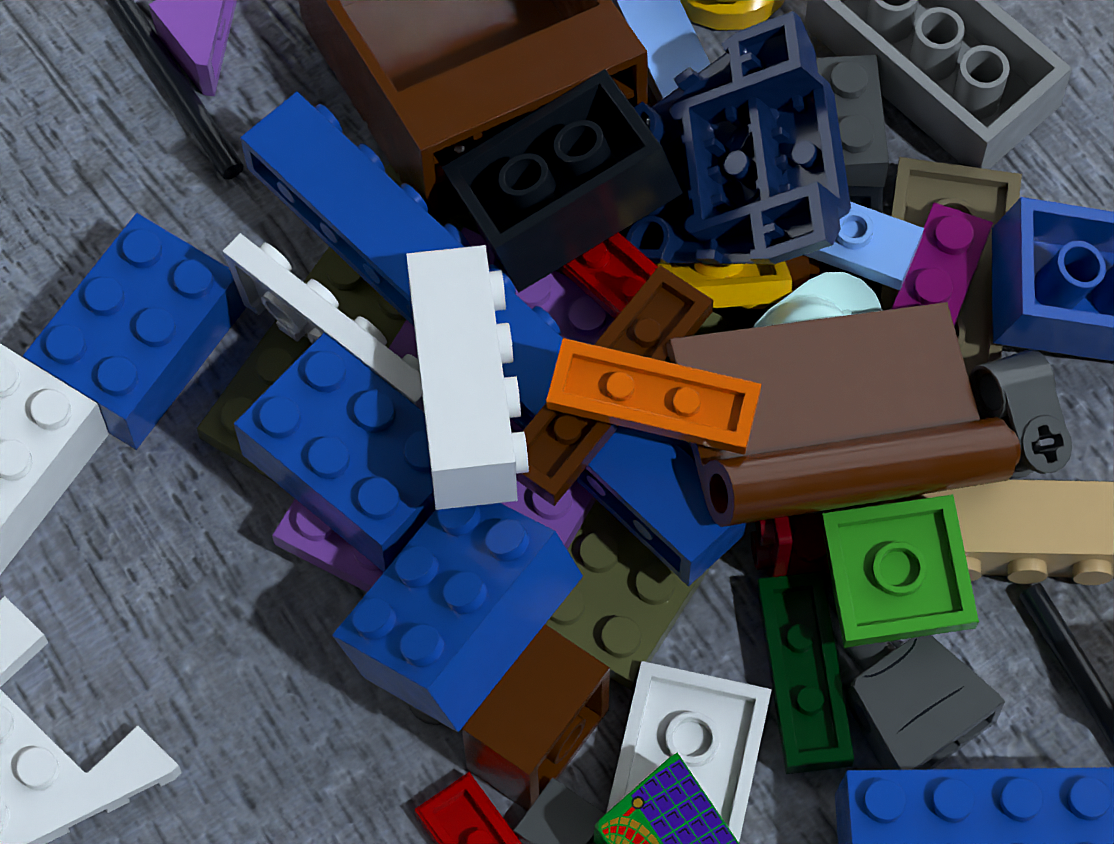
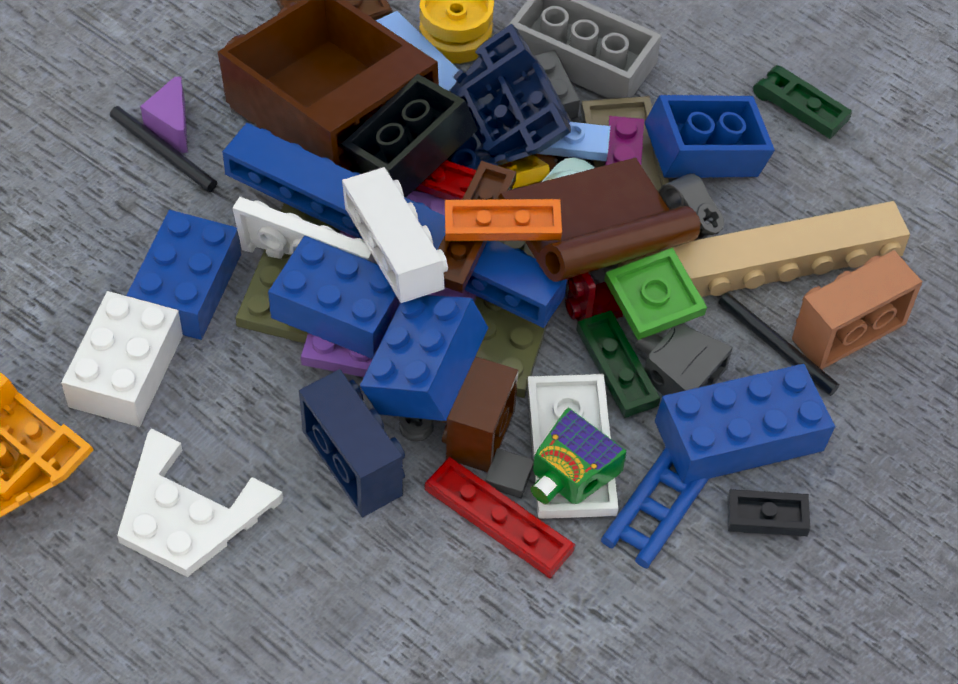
camera: 20 degrees left, 10 degrees down
none -> dark blue brick [299,369,405,518]

